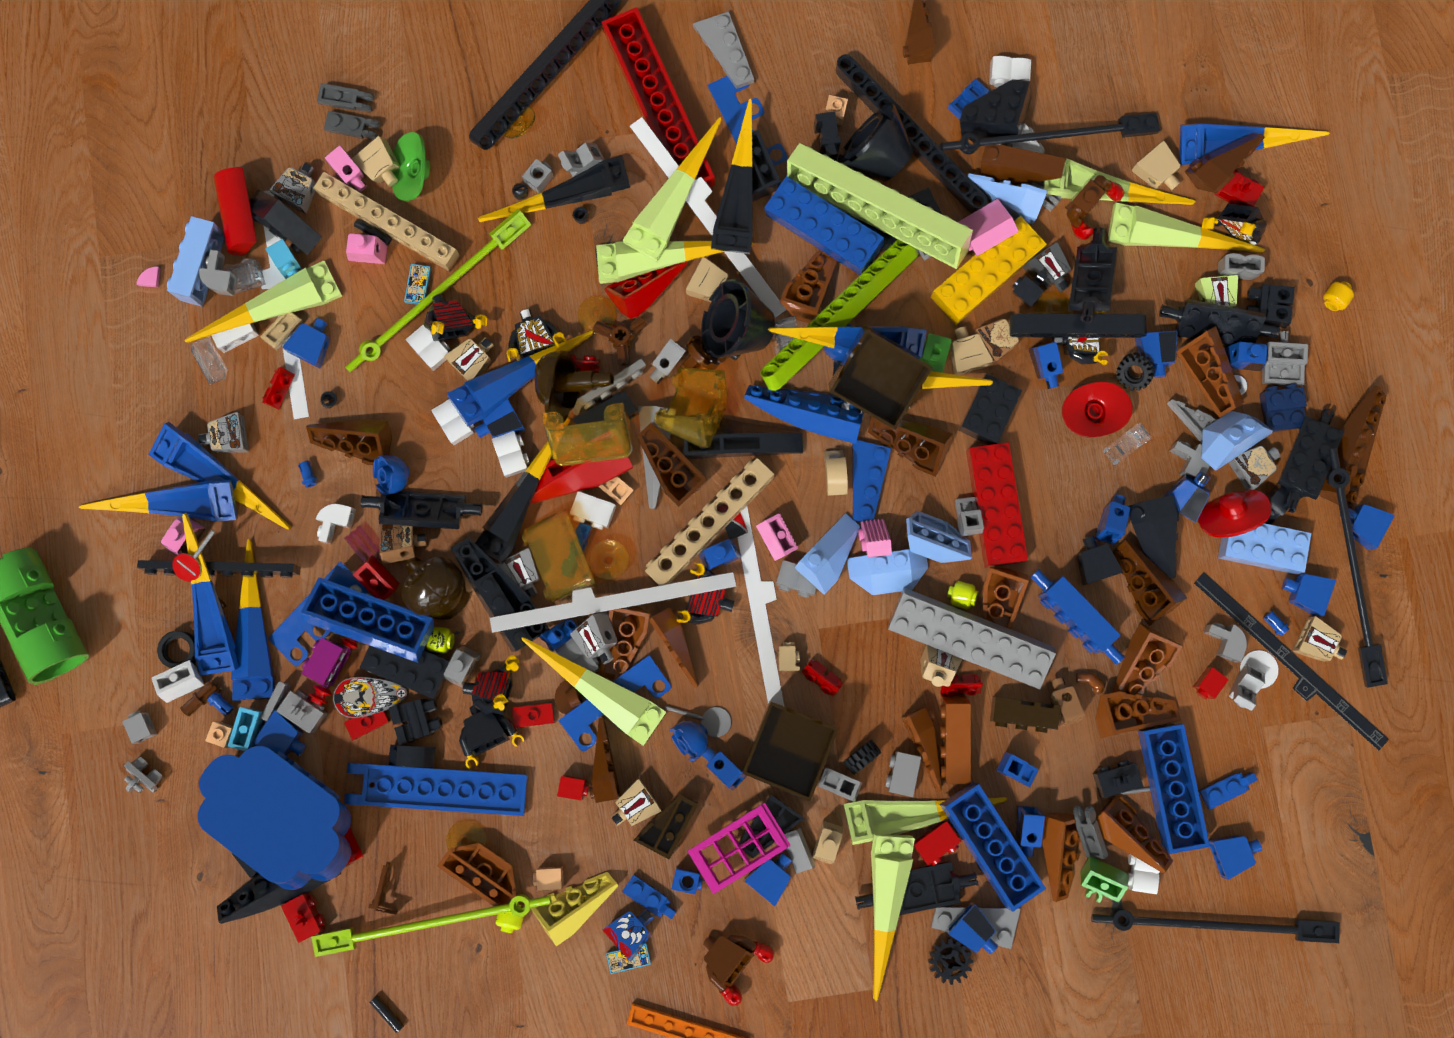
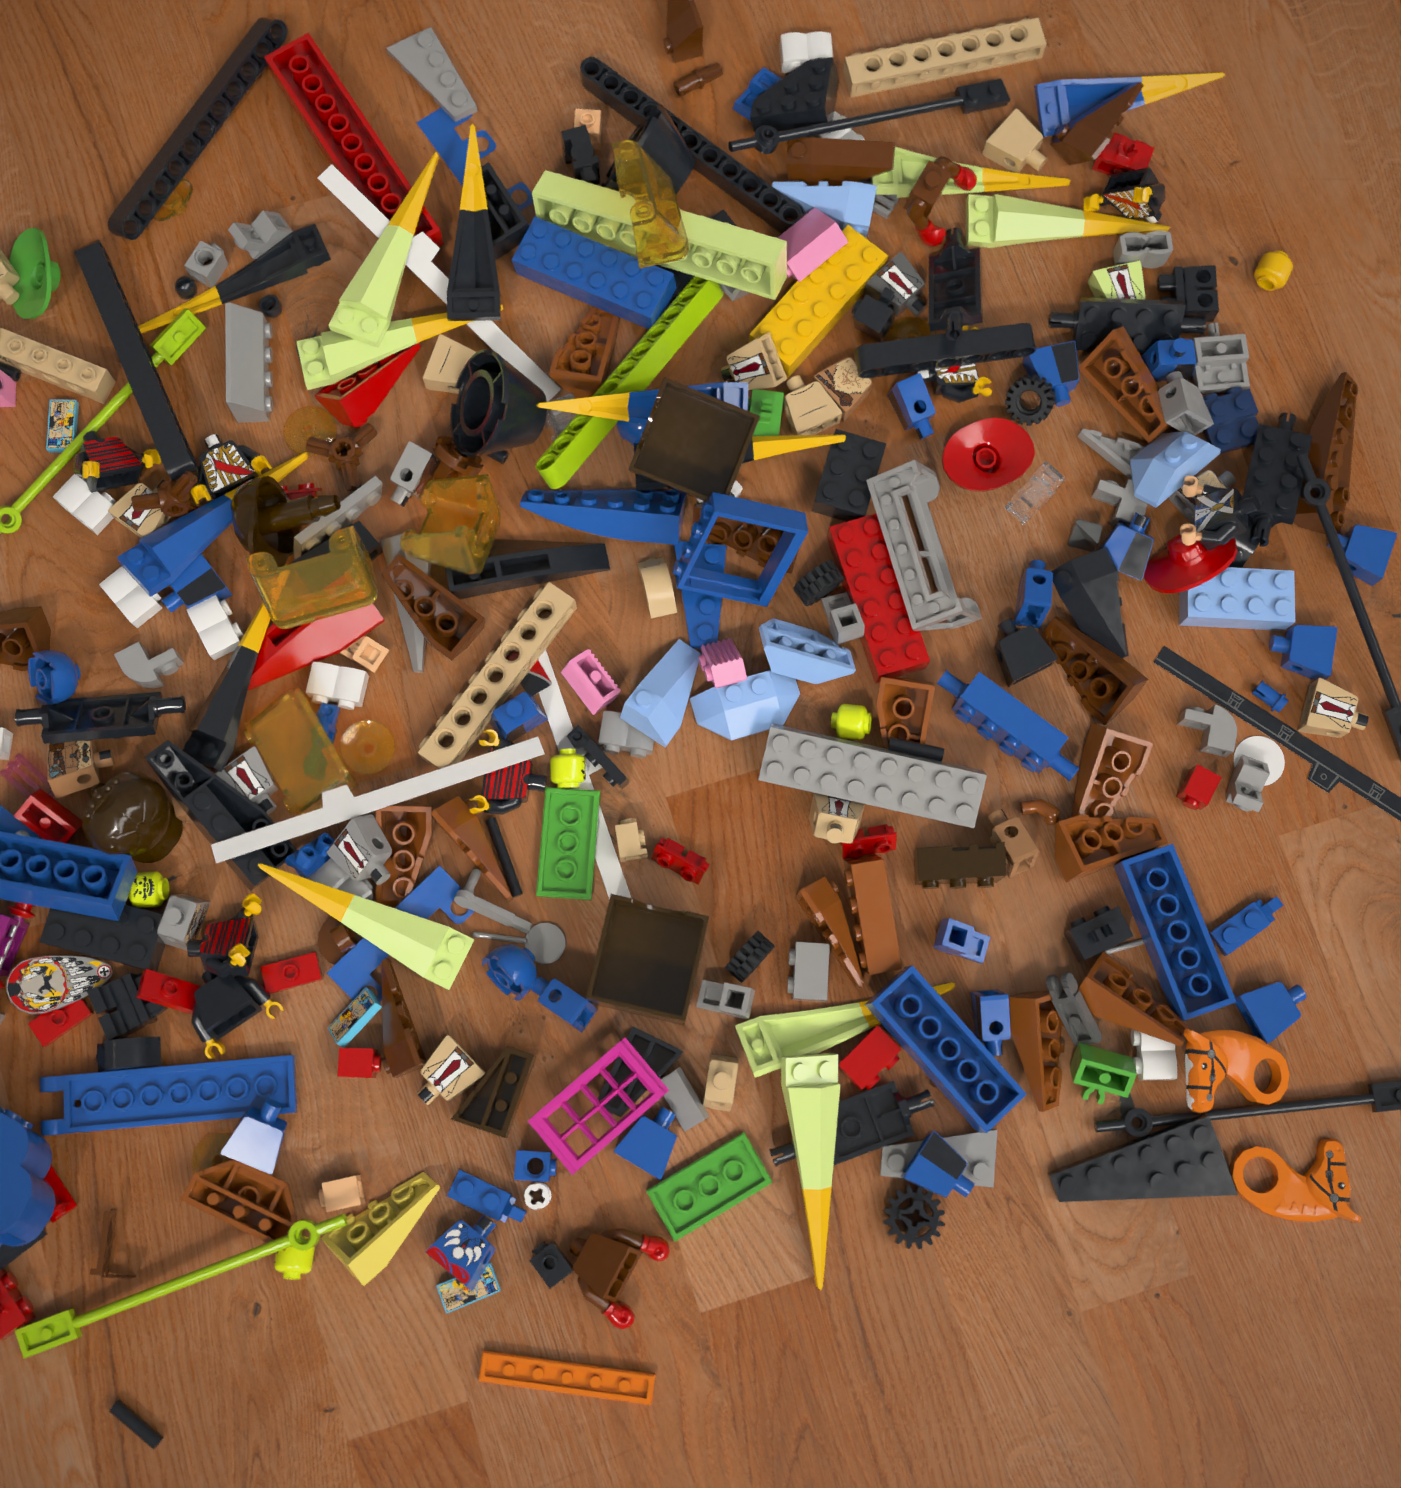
camera: 15 degrees left, 5 degrees down
none -> black beam [74,240,199,481]
none -> light grey brick [114,642,184,689]
none -> reddish brown bush [131,471,198,517]
none -> red plate [136,969,199,1014]
none -> torso [220,1099,287,1175]
none -> light grey slope [225,303,274,423]
none -> tile [328,987,382,1048]
none -> light grey piece [454,869,532,933]
none -> black bar [485,817,523,898]
none -> white bush [524,1183,551,1210]
none -> black brick [529,1241,573,1289]
none -> bright green tile [536,787,601,901]
none -> neon yellow head [550,749,586,788]
none -> black hinge [567,725,629,789]
none -> clear yellow windscreen [611,140,689,269]
none -> bright green tile [646,1132,773,1242]
none -> reddish brown axle [673,63,723,98]
none -> blue window [673,492,808,607]
none -> tan torso [721,332,787,390]
none -> black tyre [793,560,844,607]
none -> tan brick [843,18,1047,98]
none -> light grey windscreen [866,460,982,631]
none -> black piece [888,737,944,762]
none -> black wing [1048,1113,1238,1202]
none -> dark grey slope [1068,519,1103,552]
none -> light grey torso [1158,371,1214,436]
none -> torso [1180,476,1260,551]
none -> orange animal [1183,1029,1290,1113]
none -> orange animal [1229,1138,1362,1223]

